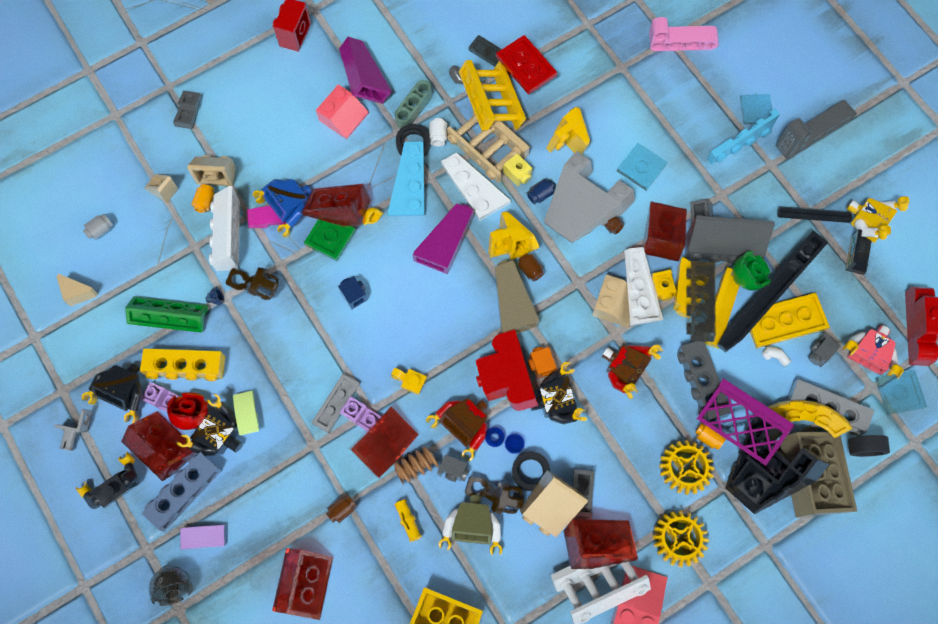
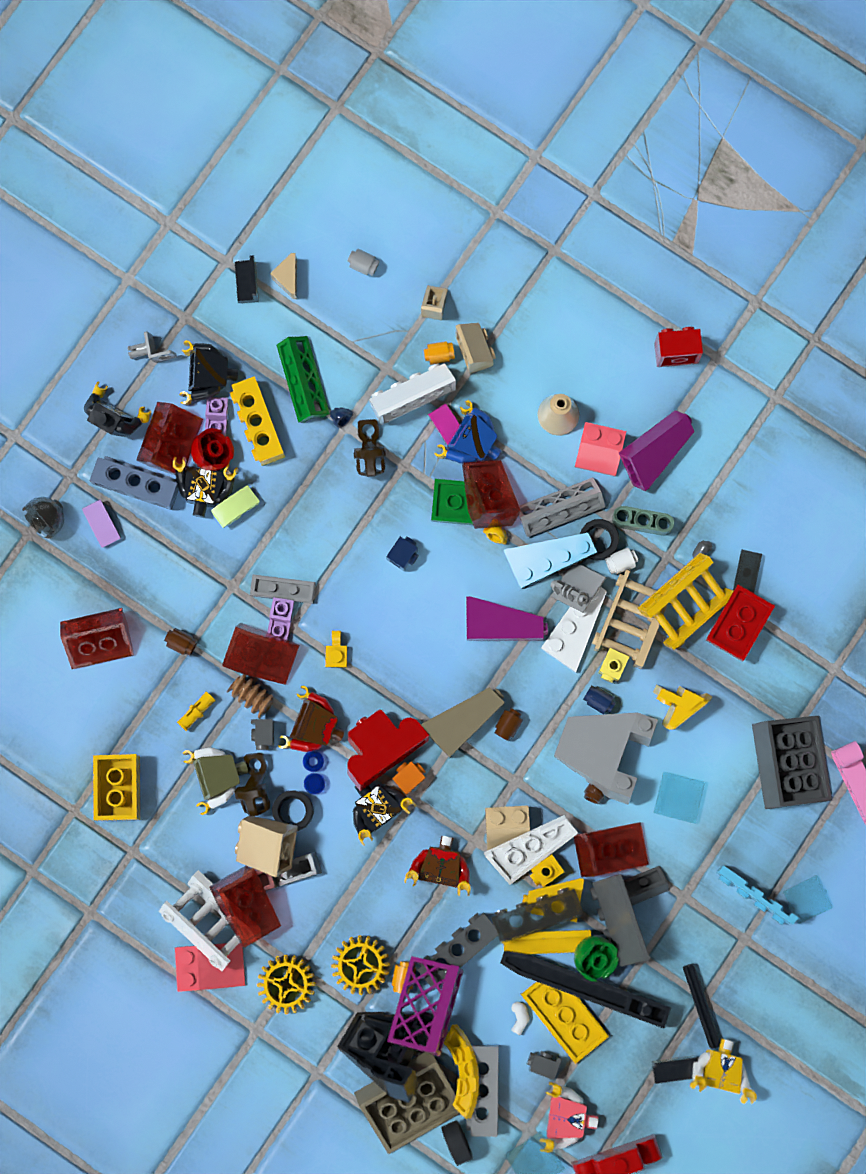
camera: 70 degrees right, 10 degrees up
dark grey slope [173,90,201,129] -> none
yellow piece [488,211,539,260] -> none
dark grey beam [776,100,857,160] -> none
none -> black panel [235,255,259,304]
none -> light grey fence [515,478,605,537]
none -> tan cone [538,394,579,436]
none -> light grey hinge [551,563,606,613]
none -> dark grey slope [752,716,832,809]

